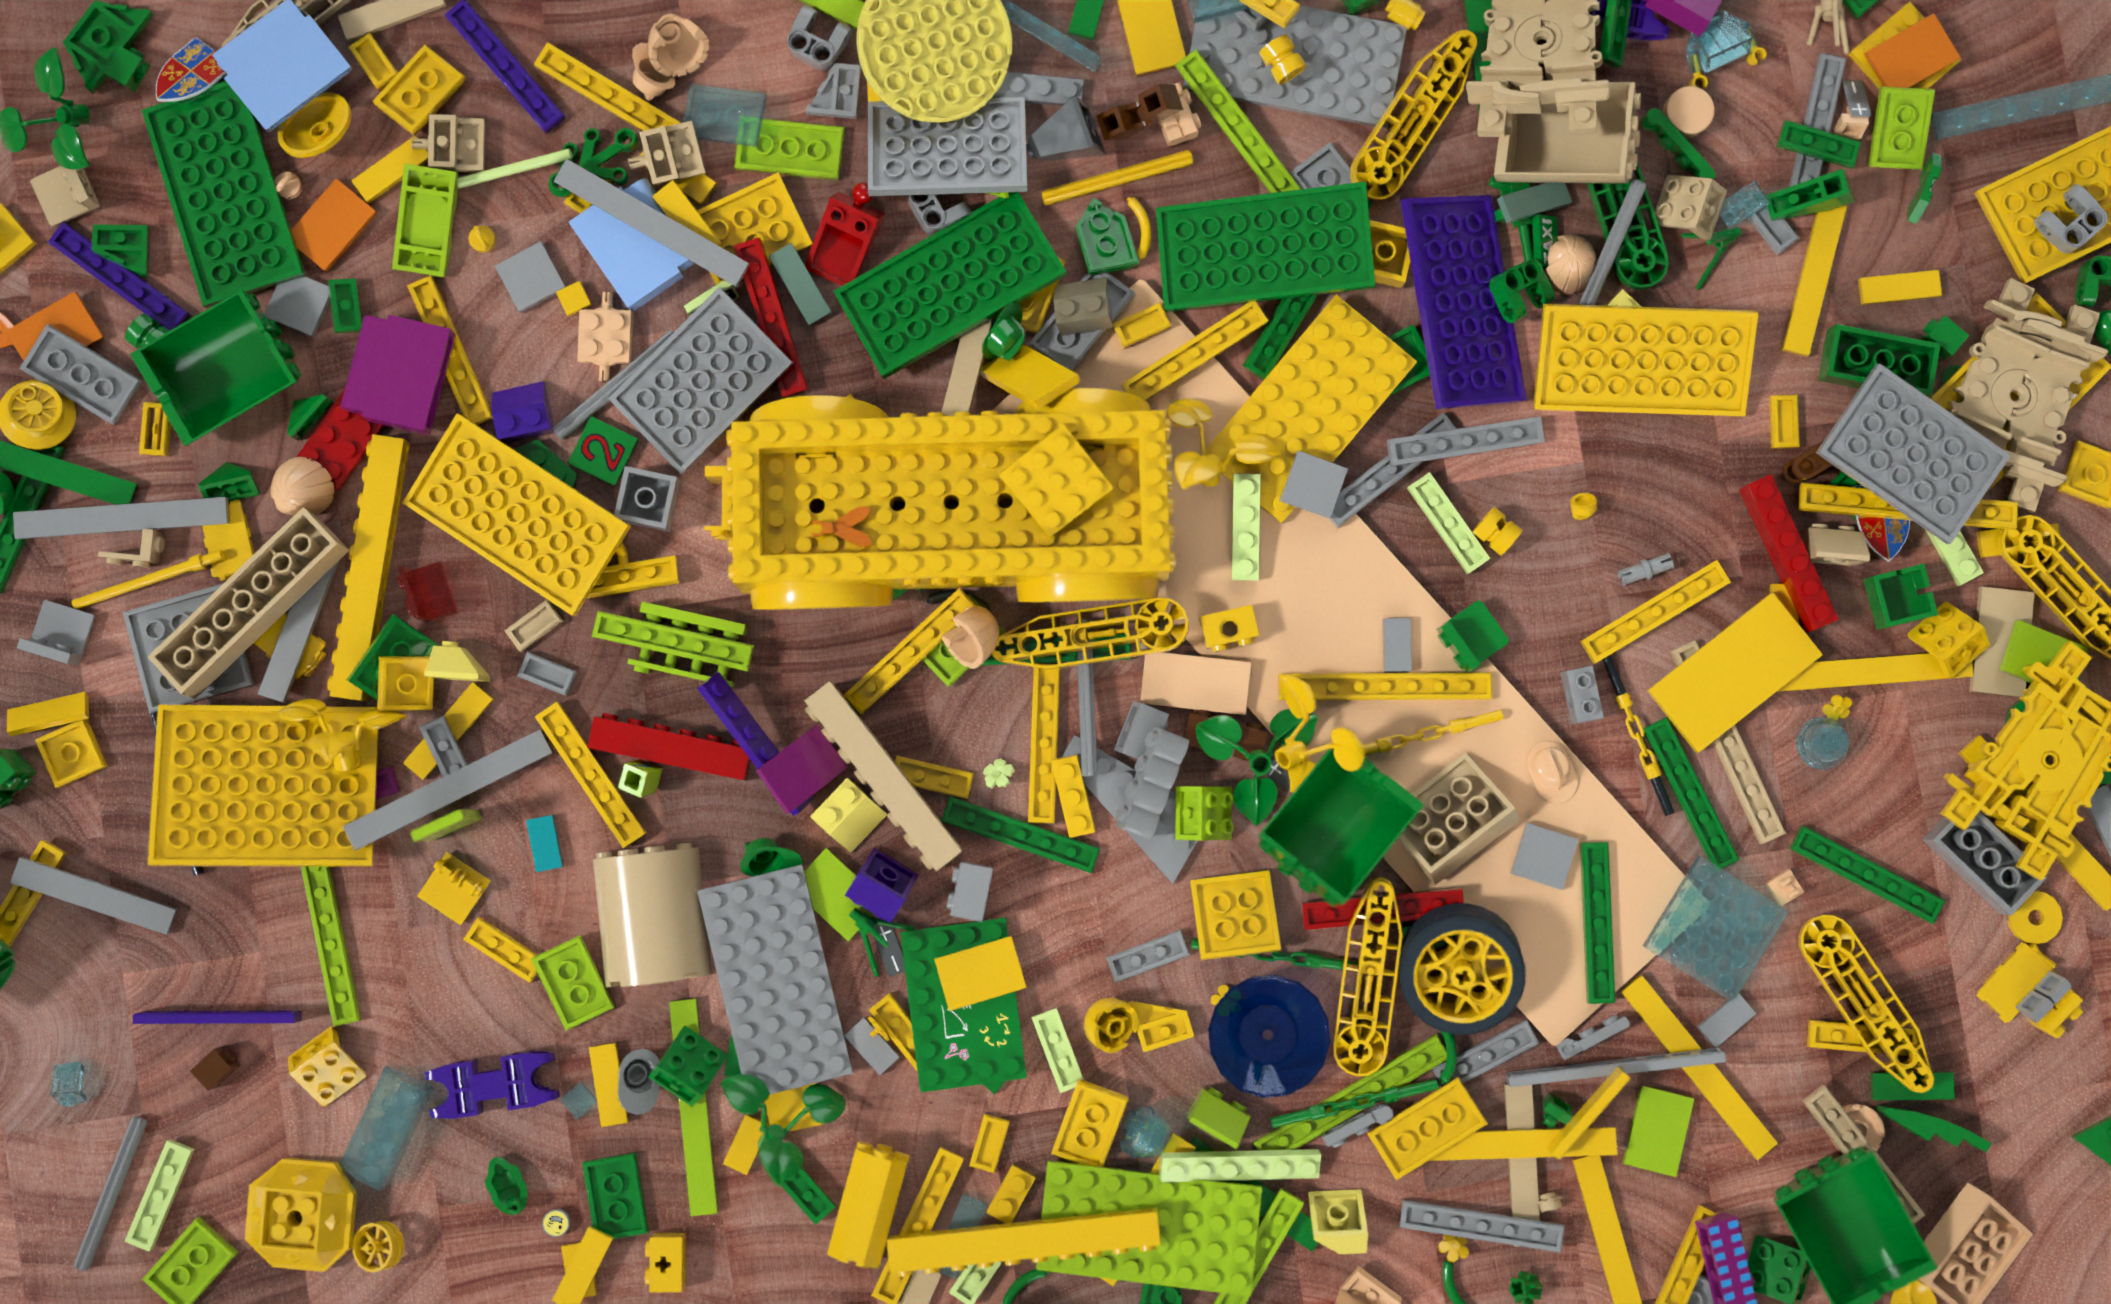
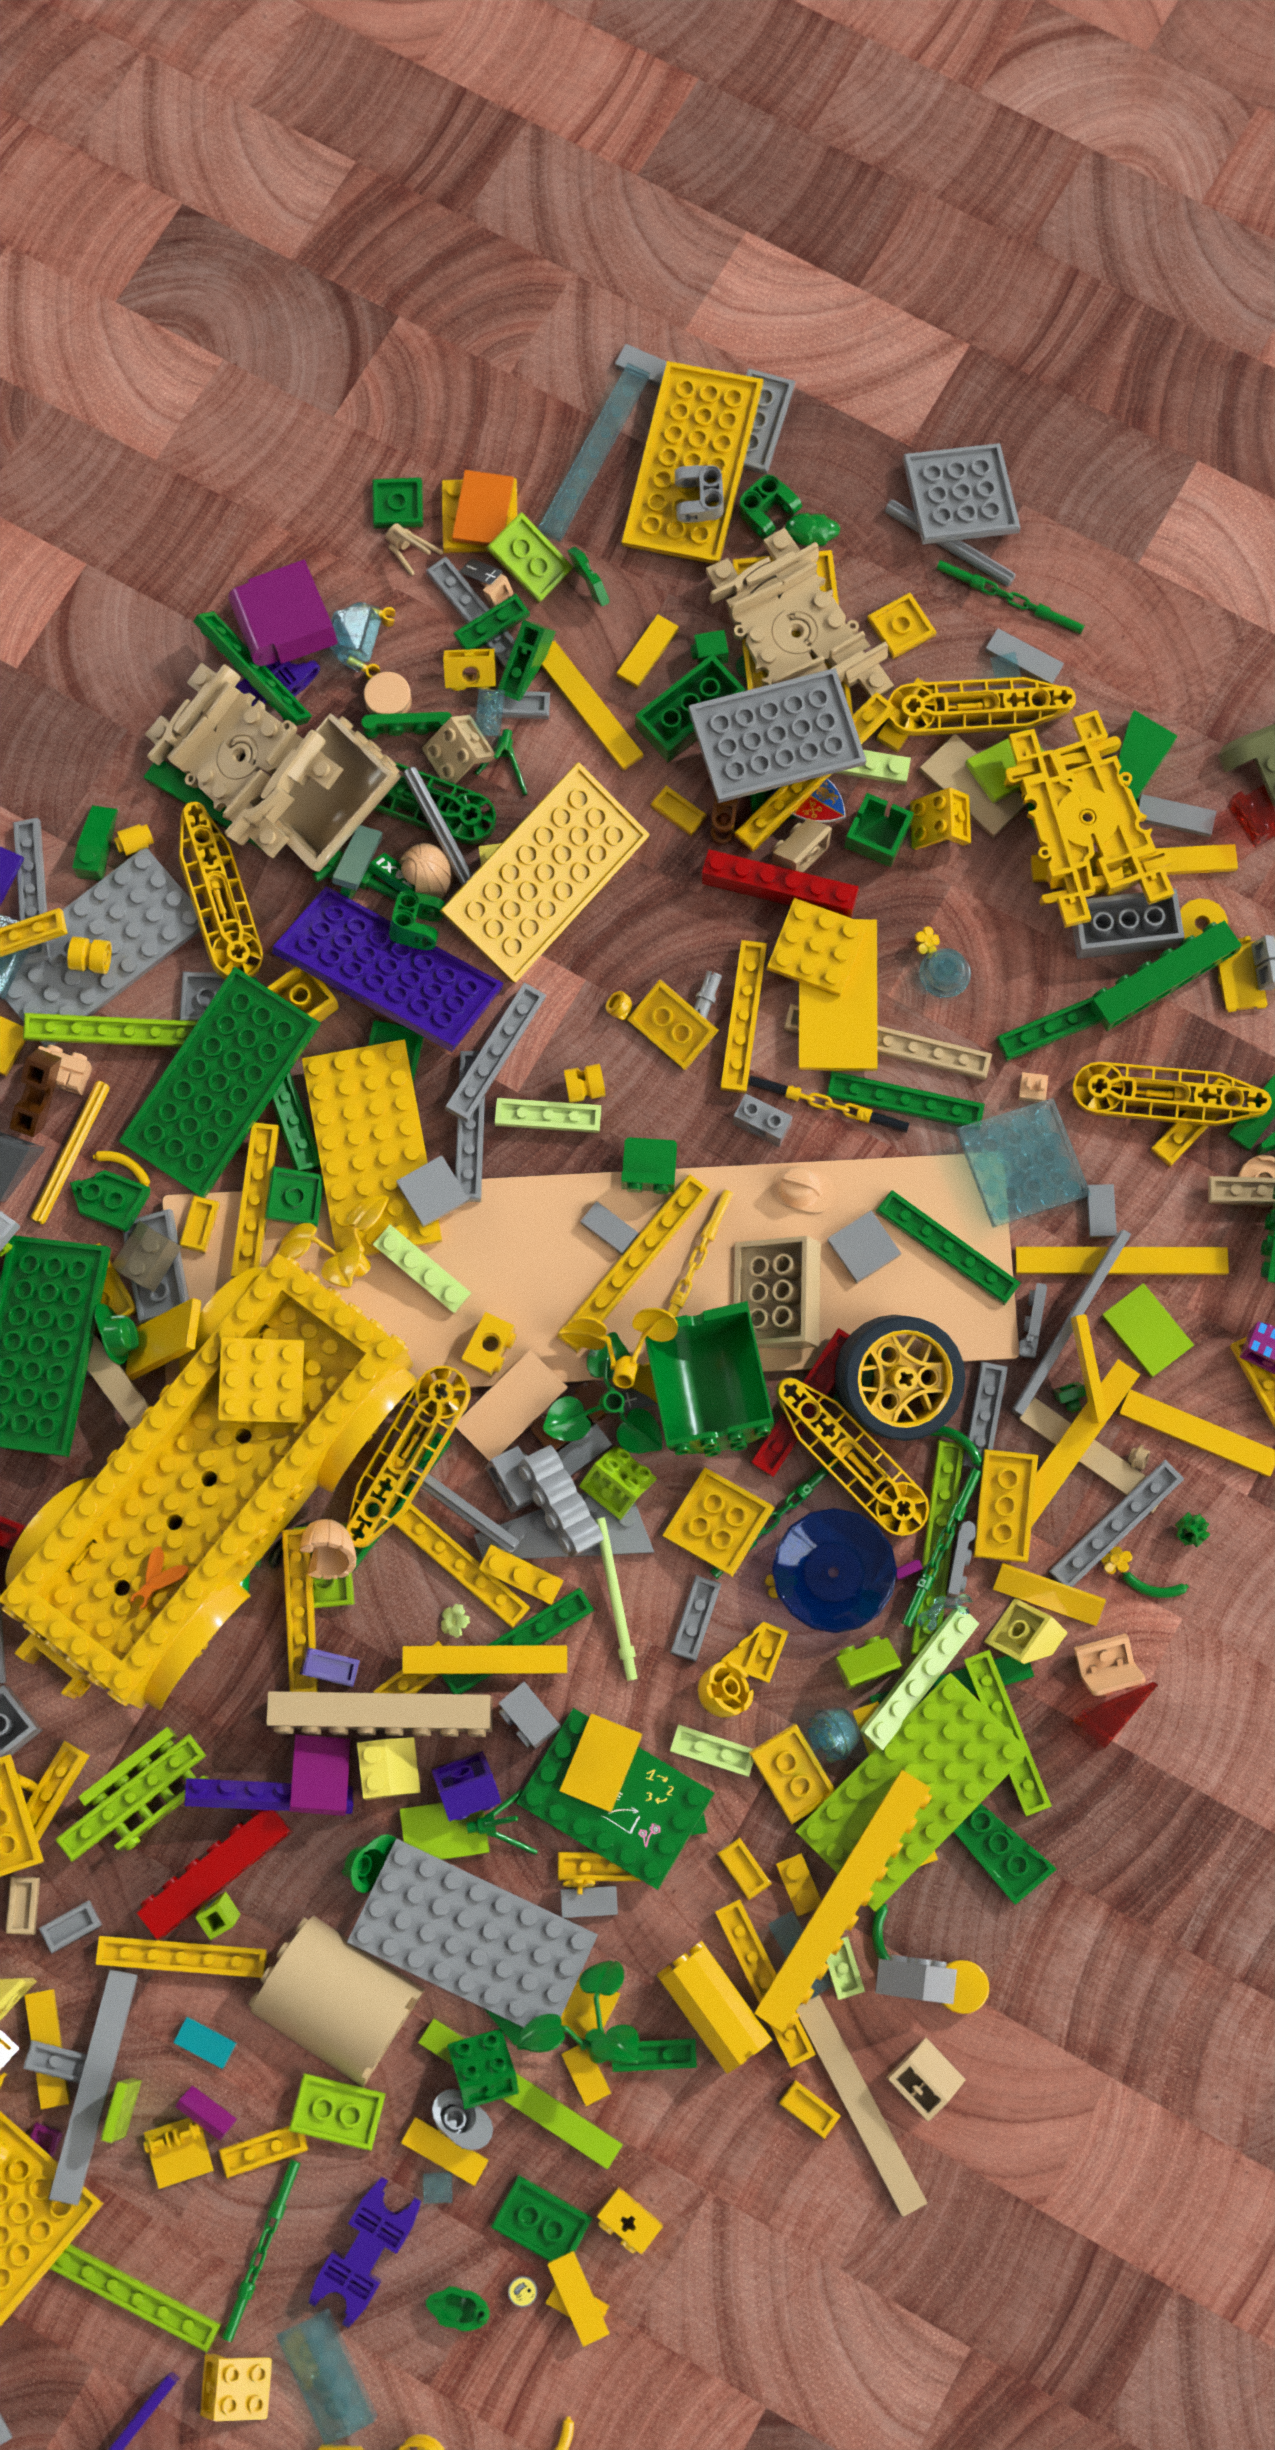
camera: 50 degrees left, 10 degrees down
dark grey sticker [873,925,905,977] -> none
yellow tile [1777,653,1974,692] -> none
none -> magenta tile [175,2085,237,2141]
none -> green piece [222,2159,301,2342]
none -> green plate [264,1166,324,1227]
none -> tile [300,1647,360,1687]
none -> yellow tile [402,1645,567,1675]
none -> yellow brick [443,648,496,691]
none -> light grey tile [557,1424,612,1477]
none -> yellowish green bar [594,1517,638,1681]
none -> yellow tile [627,980,719,1070]
none -> yellow plate [767,898,867,997]
none -> magenta tile [892,1559,923,1582]
none -> clear light blue arm [917,1594,973,1631]
none -> yellow tile [993,1562,1106,1626]
none -> green brick [1090,920,1242,1031]

